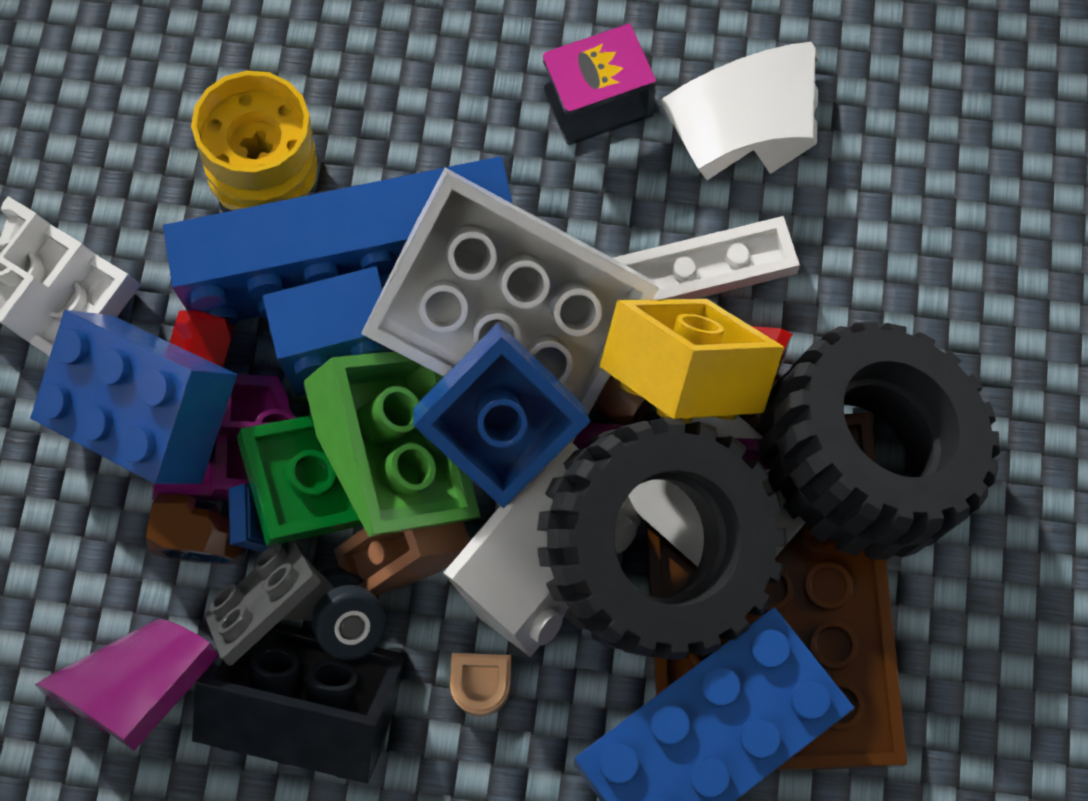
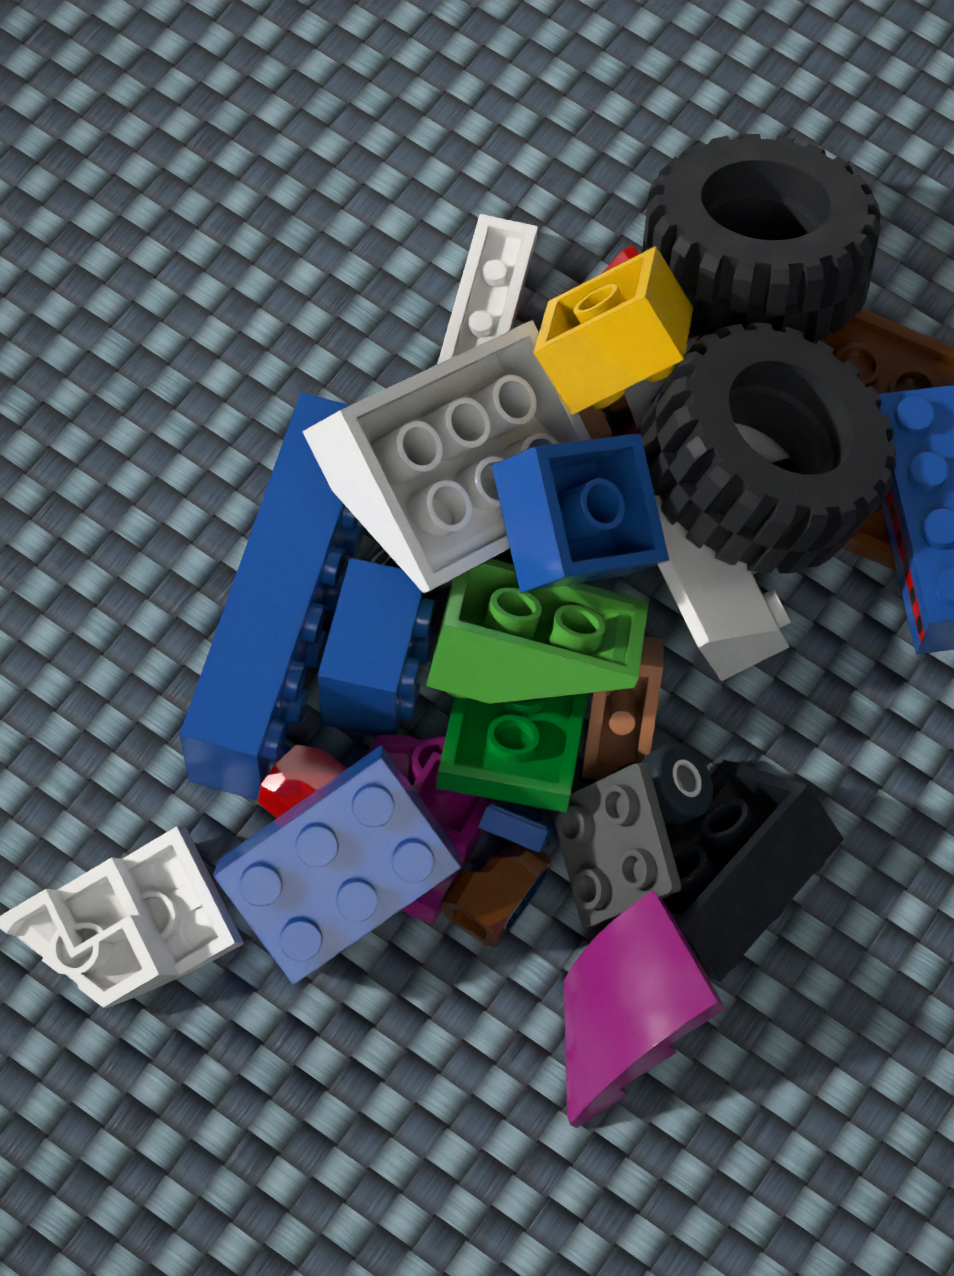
camera: 70 degrees left, 5 degrees down
yellow wheel [191,70,318,211] -> none
light nougat tile [450,653,512,717] -> none
piece [543,23,657,145] -> none
white slope [660,42,819,180] -> none

